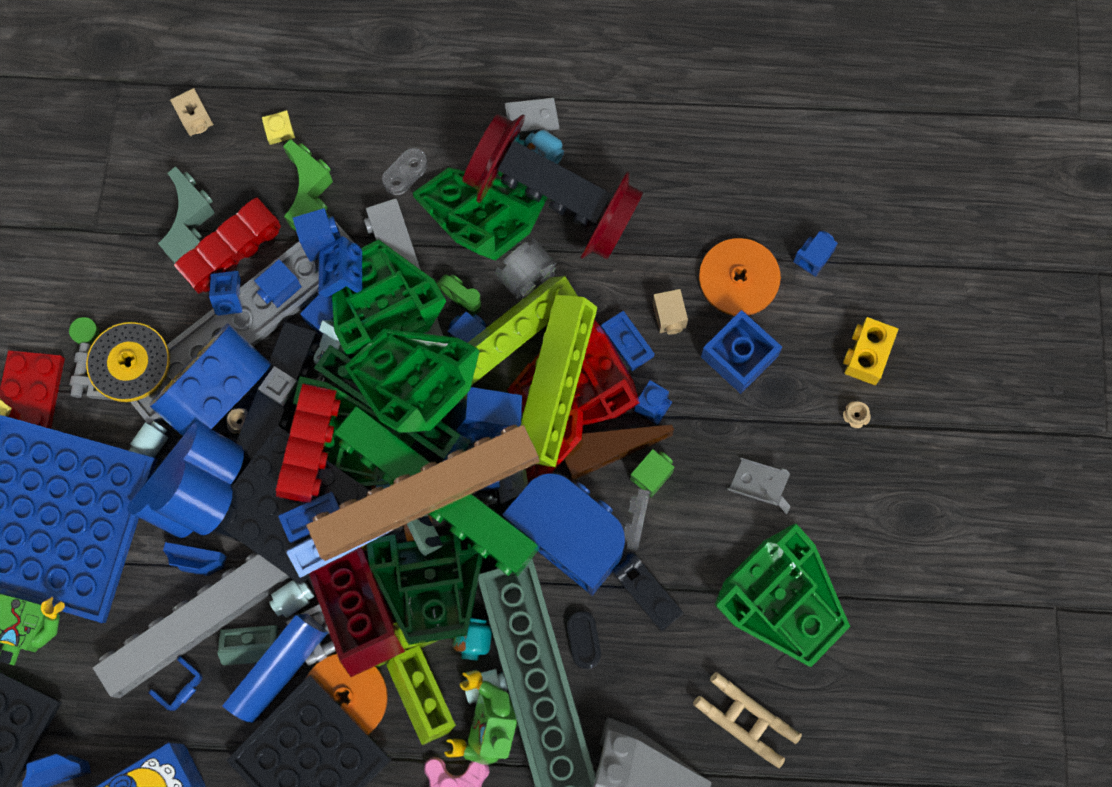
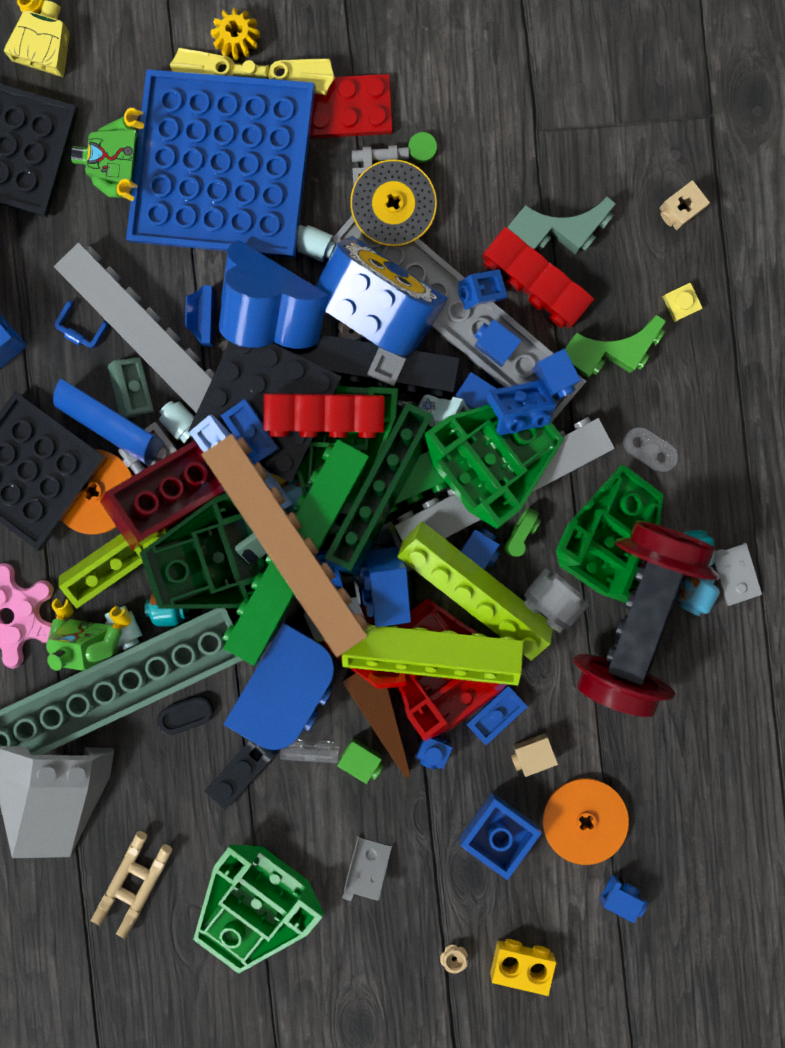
camera: 75 degrees right, 15 degrees up
green wedge [344,329,479,433] -> none

